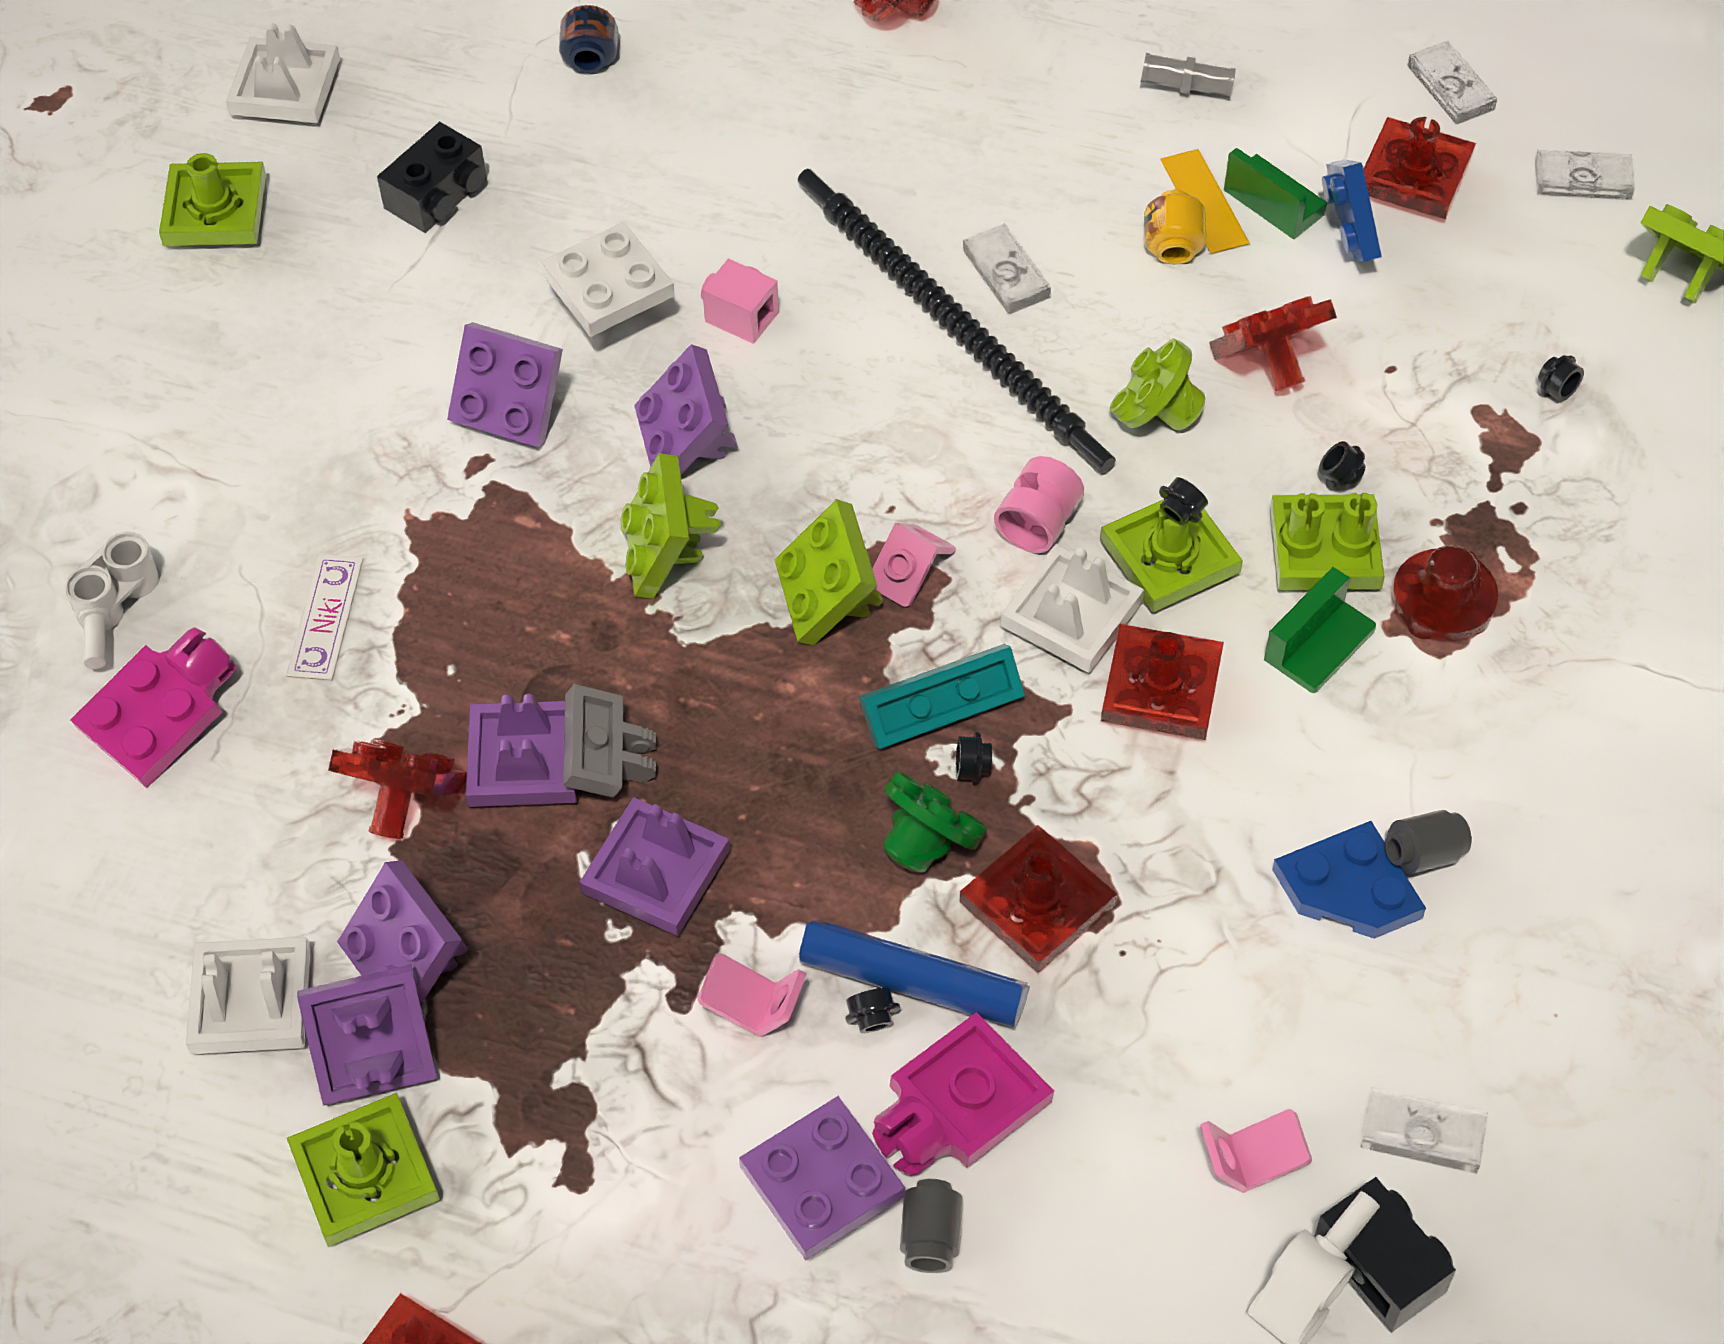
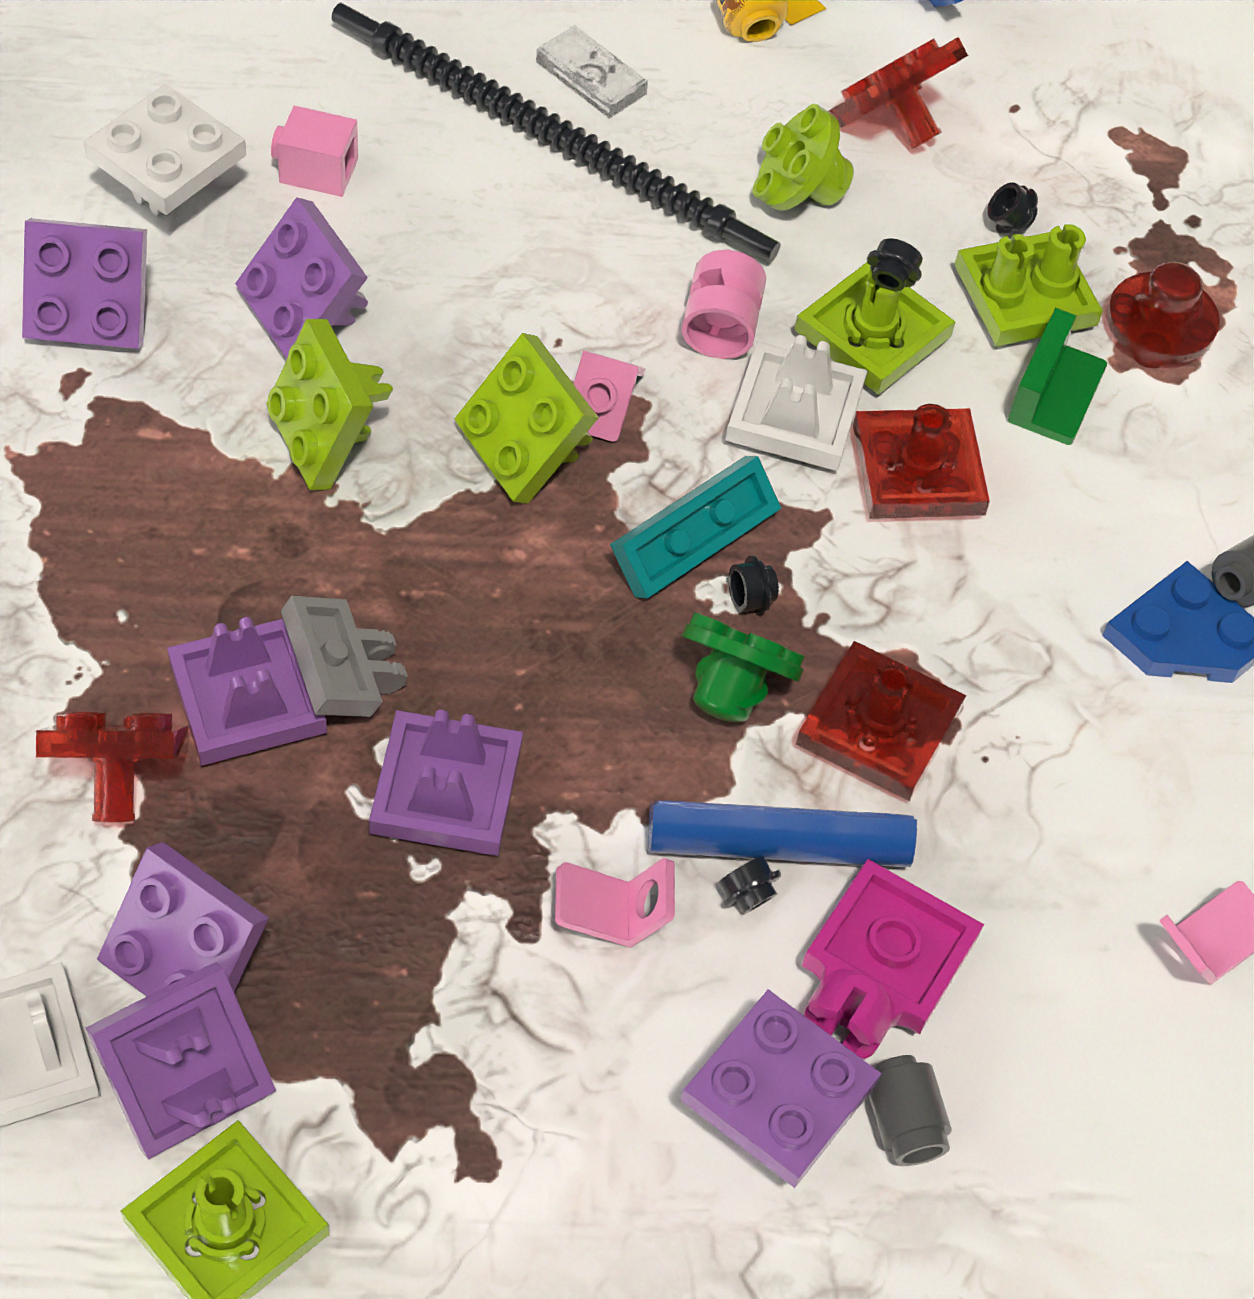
camera: 25 degrees left, 0 degrees up
black plate [1538,355,1584,401] -> none

